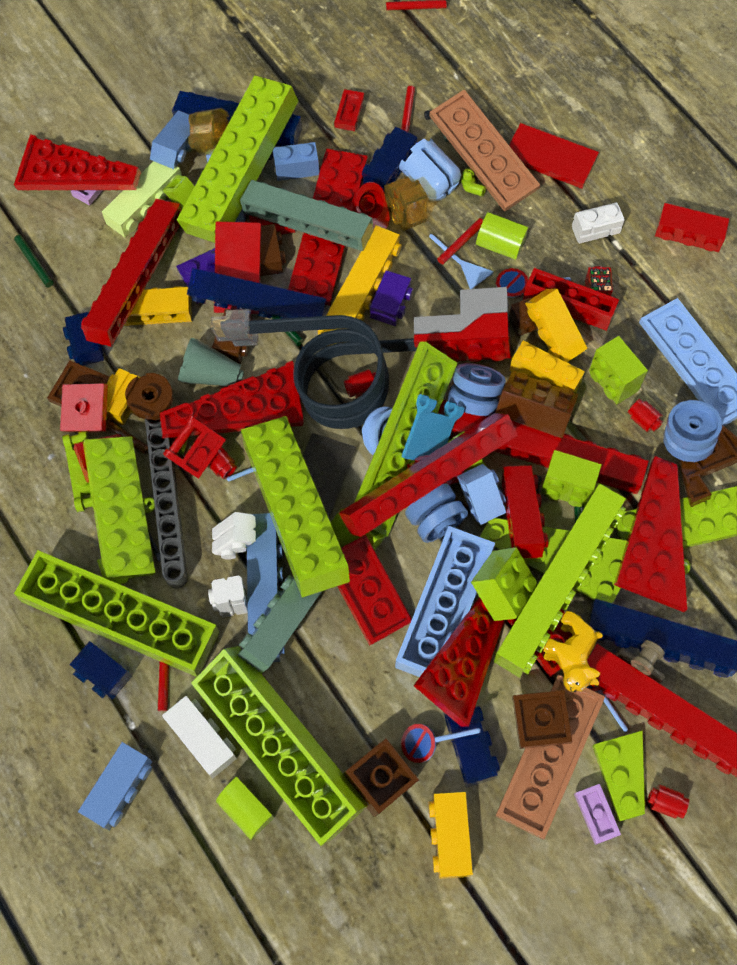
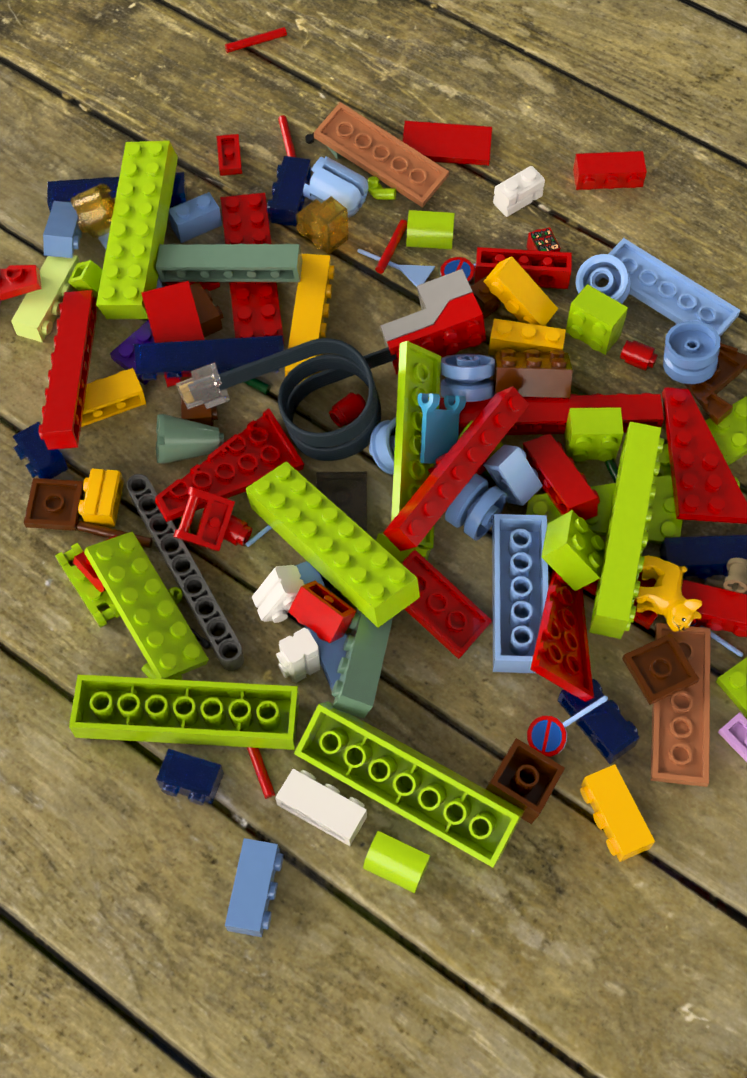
camera: 20 degrees left, 5 degrees down
plate [60,384,108,432] -> none
reddish brown plate [125,373,174,420] -> none
red piece [352,182,390,229] -> none
dark purple brick [370,270,414,326] -> none
none -> brick [288,580,357,643]
none -> light blue wheel [576,254,631,304]

